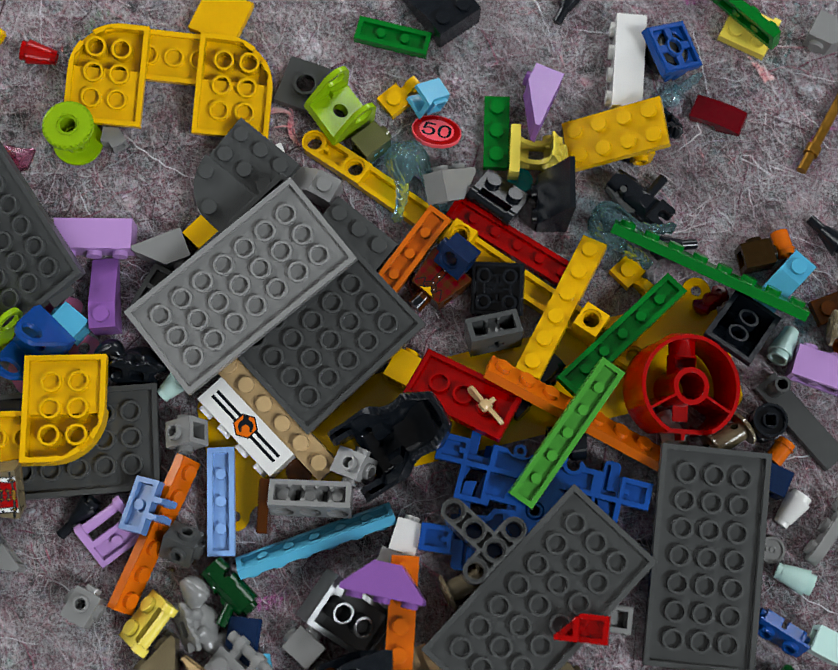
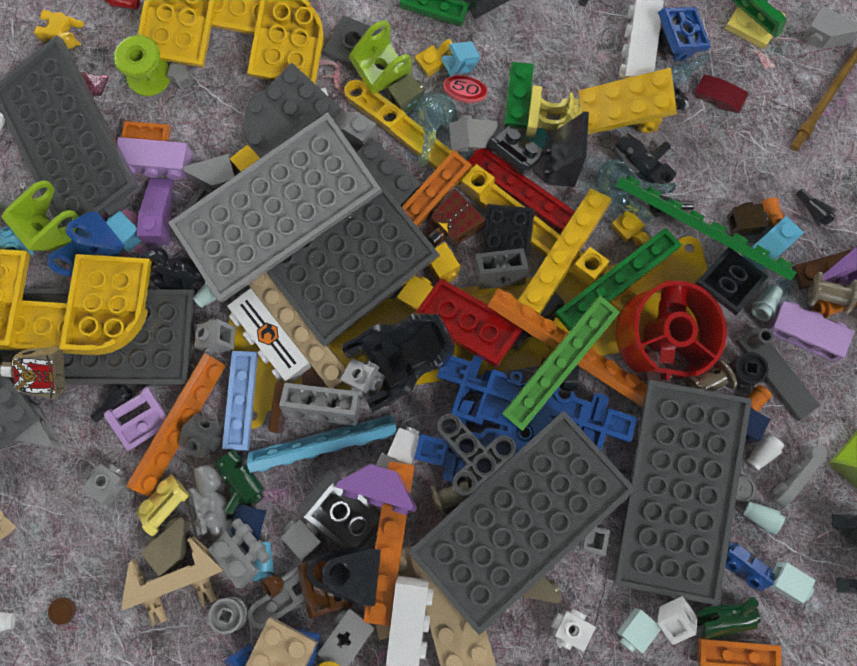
camera: 10 degrees right, 0 degrees up
medium blue hinge [118,475,178,536] -> none
dark blue brick [433,232,481,281] -> none
tan piece [467,385,504,425] -> none
slope [522,63,564,142] -> none
red slope [553,613,611,646] -> none
dark red piece [692,285,729,315] -> none
none -> orange plate [121,121,171,142]
none -> yellow brick [428,242,460,283]

